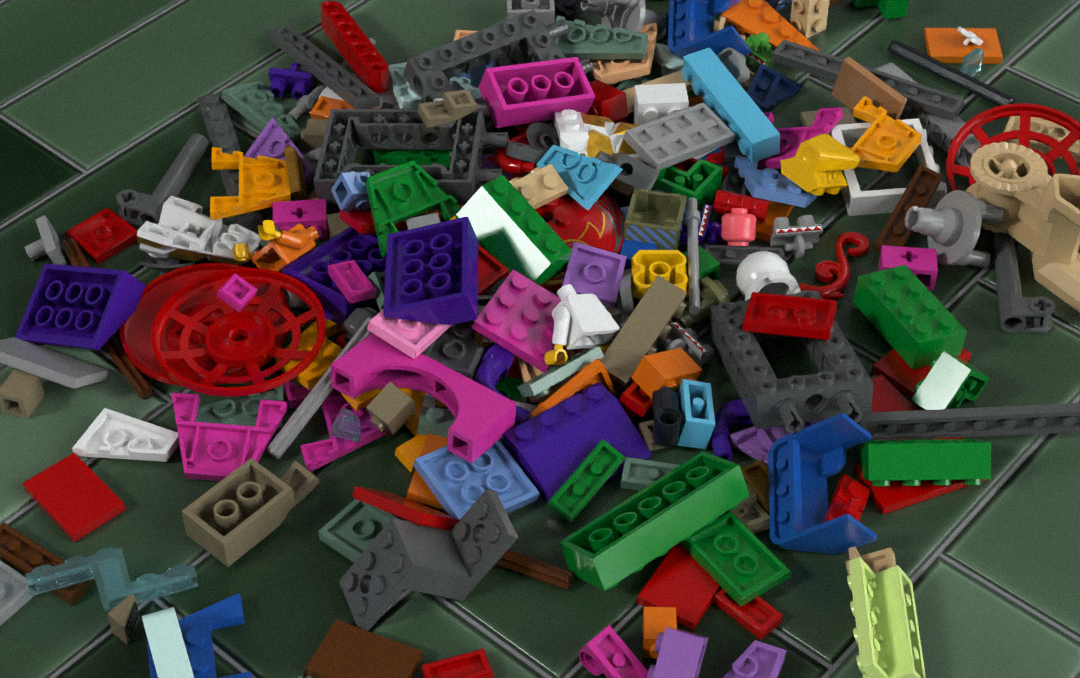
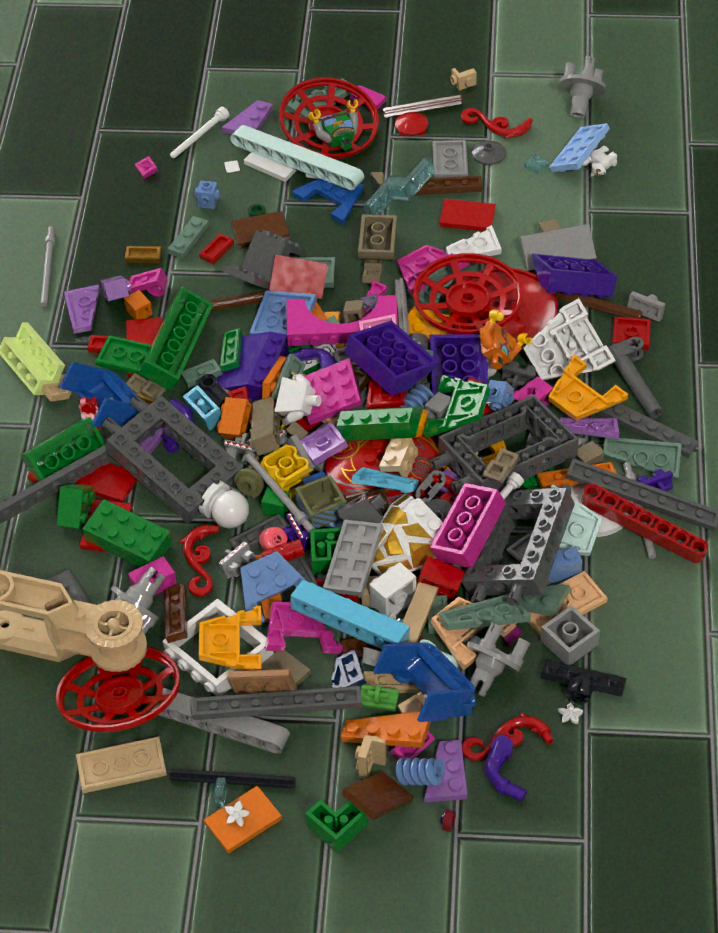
camera: 145 degrees right, 5 degrees up
dark pink tile [216,273,257,312] -> none
pearl gold tile [284,146,308,201] -> none
dark pink tile [328,260,377,304] -> none
red tile [742,292,837,340] -> none
yellow piece [780,134,860,196] -> none

